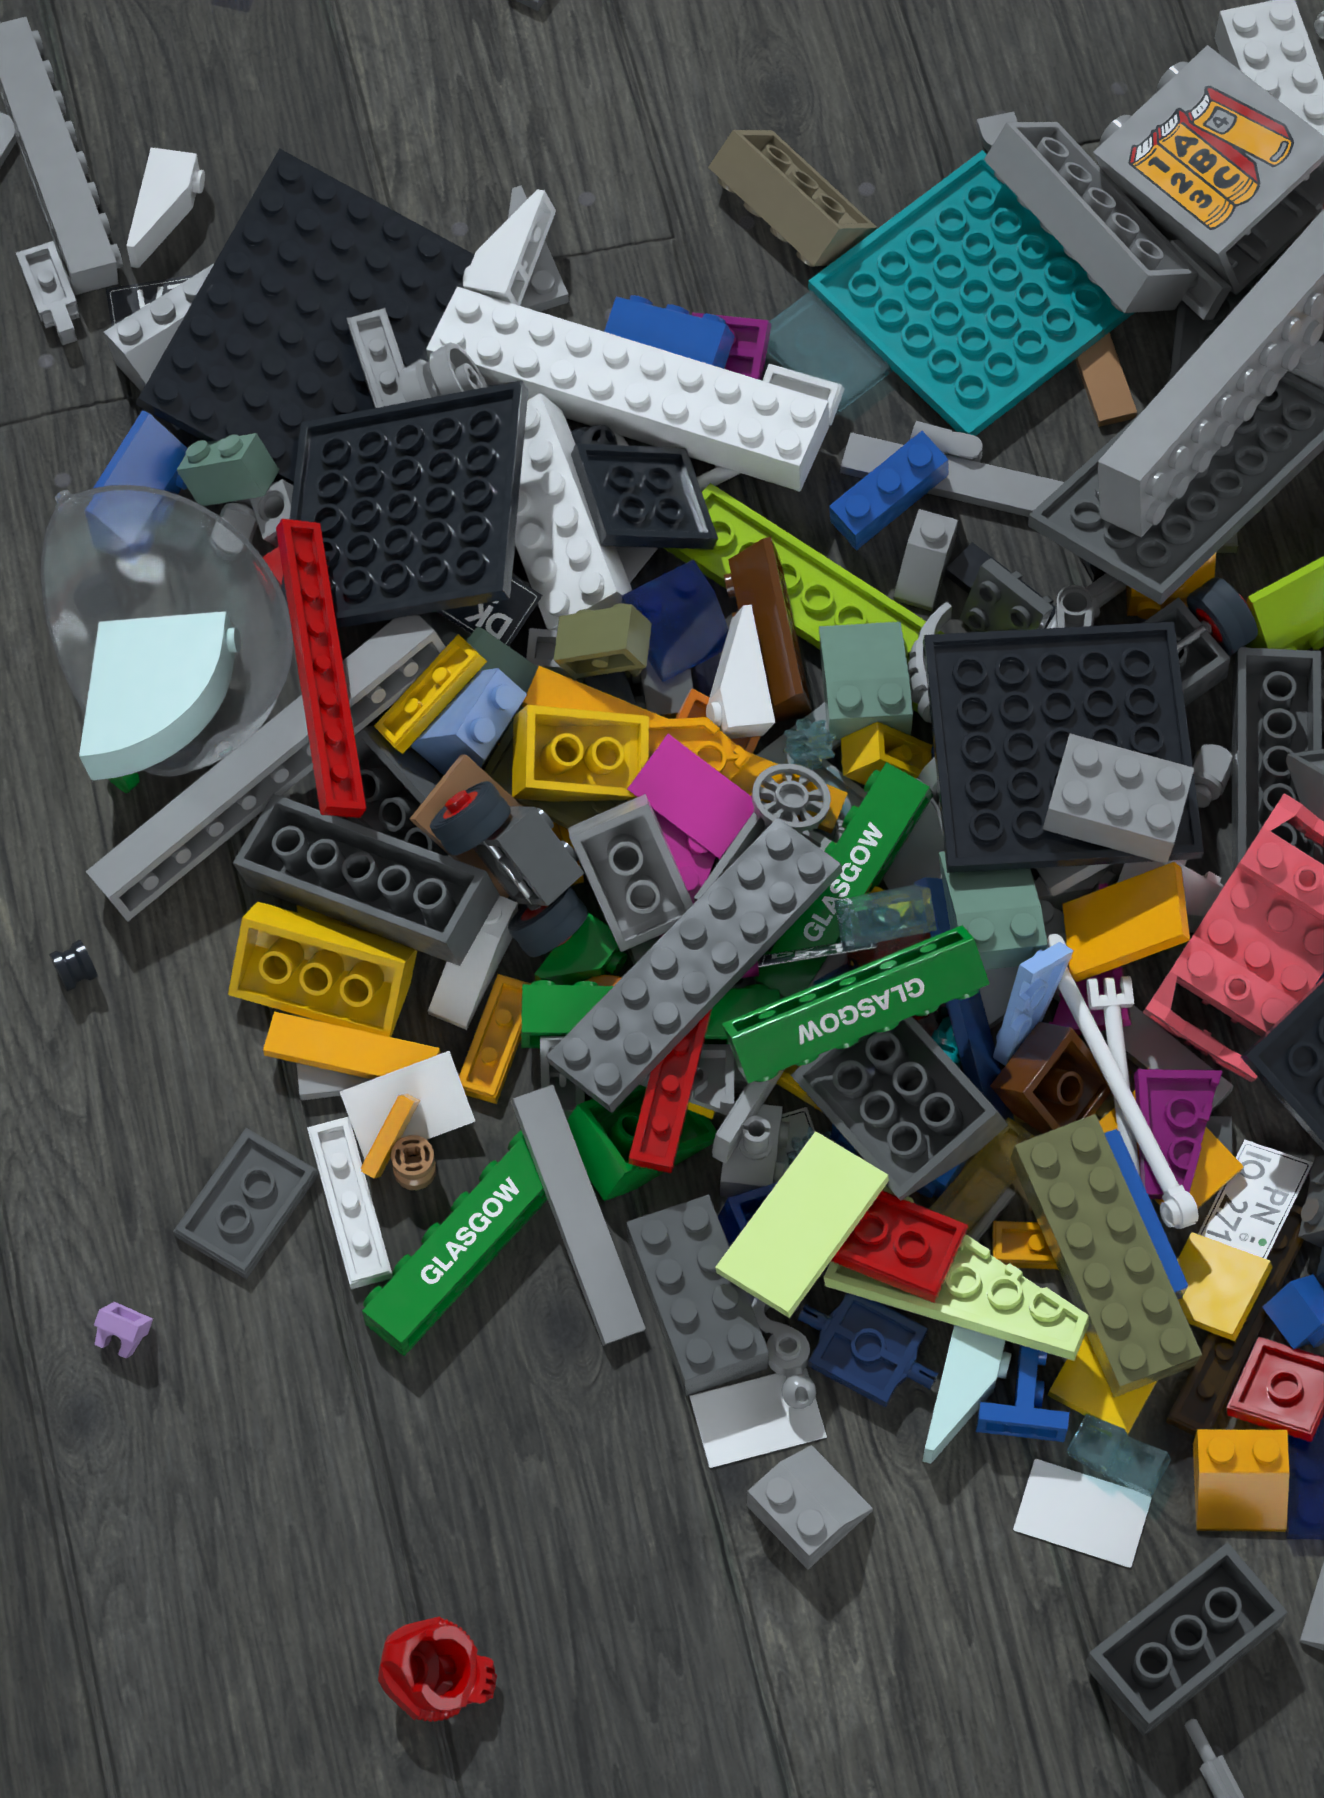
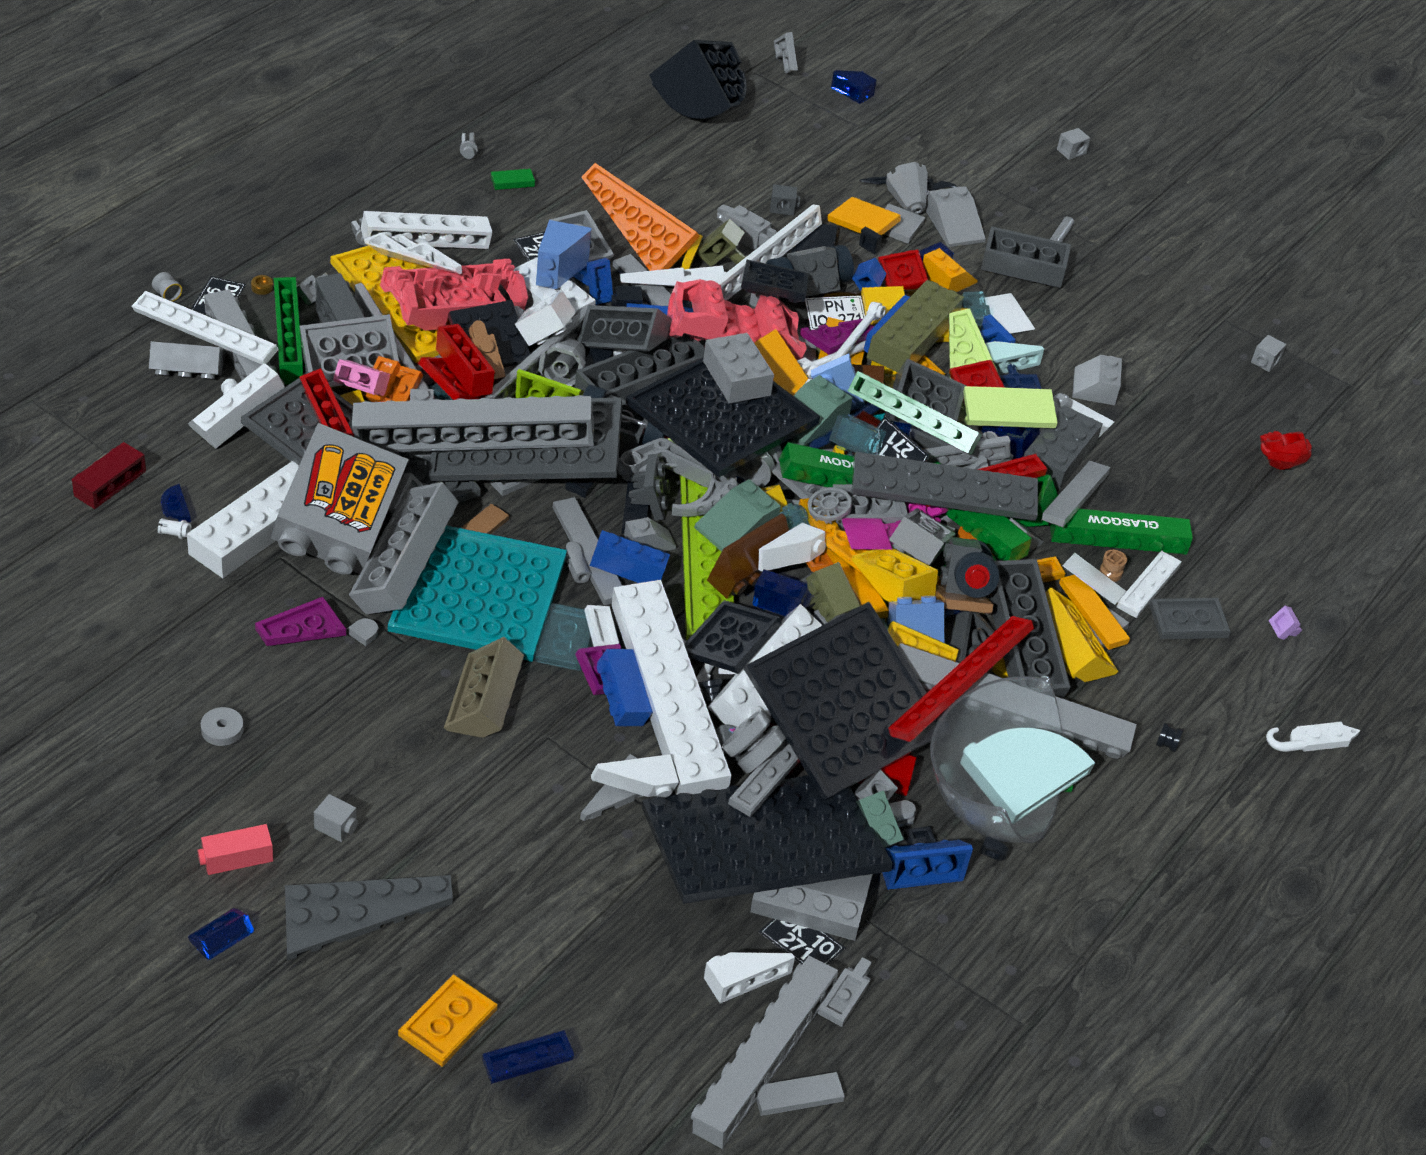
camera: 135 degrees left, 20 degrees down
light orange tile [360,1094,421,1178] -> none
none -> magenta wing [255,597,346,646]

